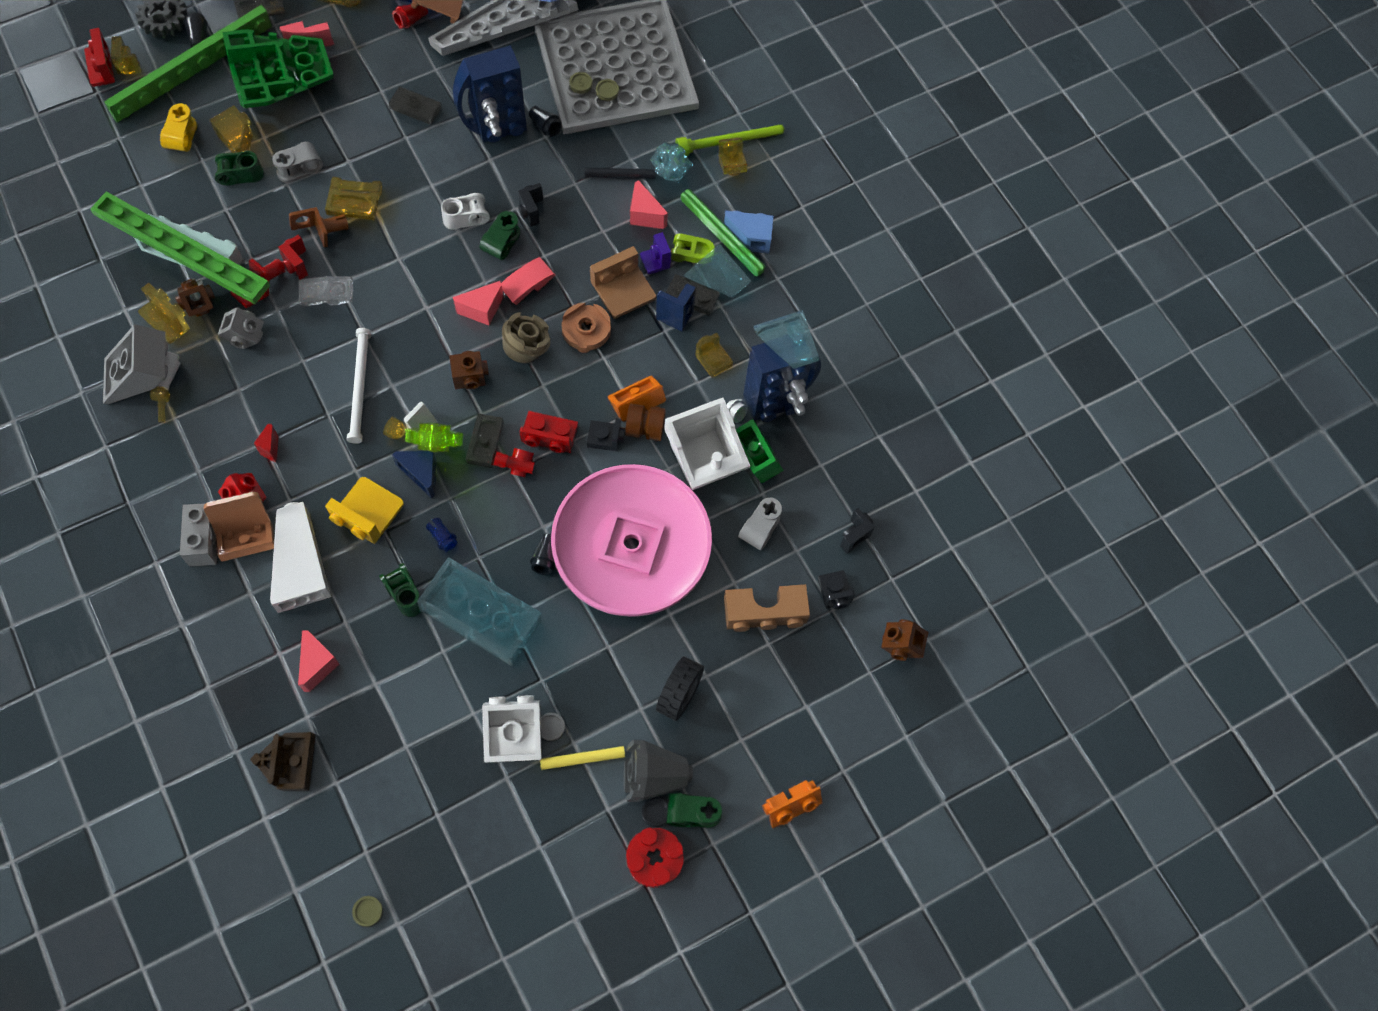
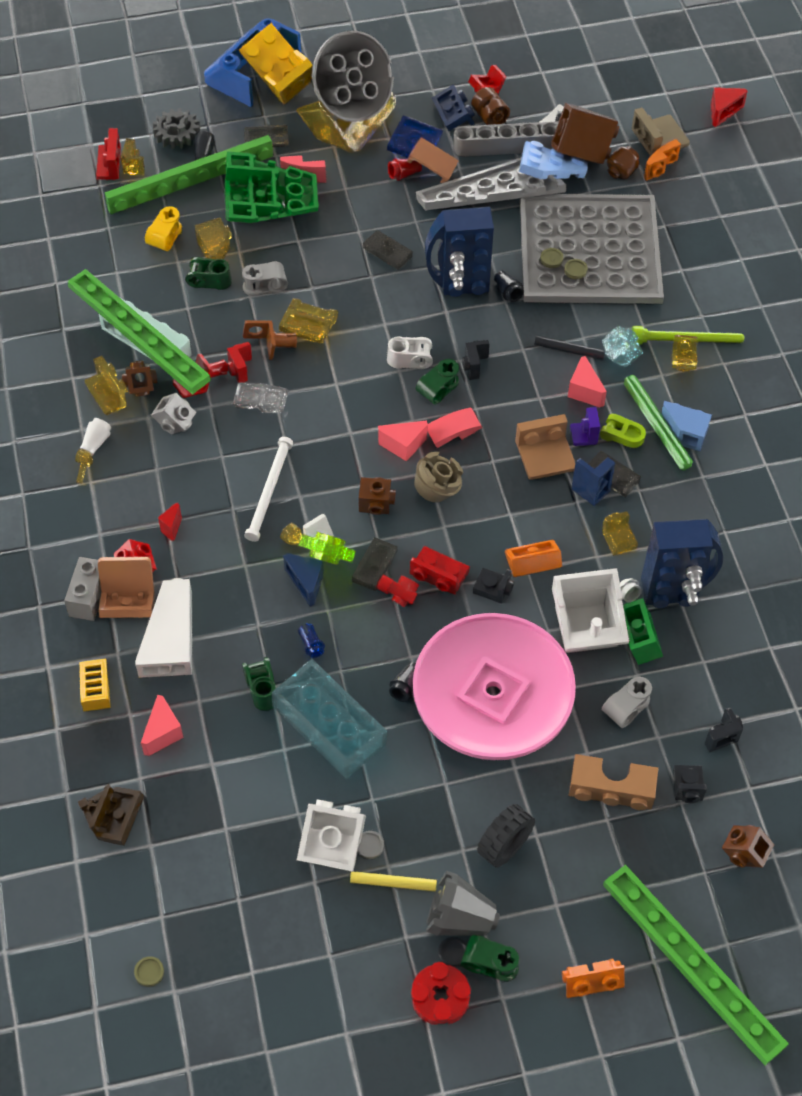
camera: 20 degrees right, 10 degrees down
light grey slope [103,324,168,404] -> none
yellow bracket [325,477,404,544] -> none
nougat plate [562,303,611,353] -> none
reddish brown wheel [625,403,666,441] -> none
clear light blue wing [684,244,751,298] -> none
clear light blue wing [753,310,820,369] -> none
none -> yellow slope [79,658,111,711]
none -> bright green plate [603,865,789,1066]

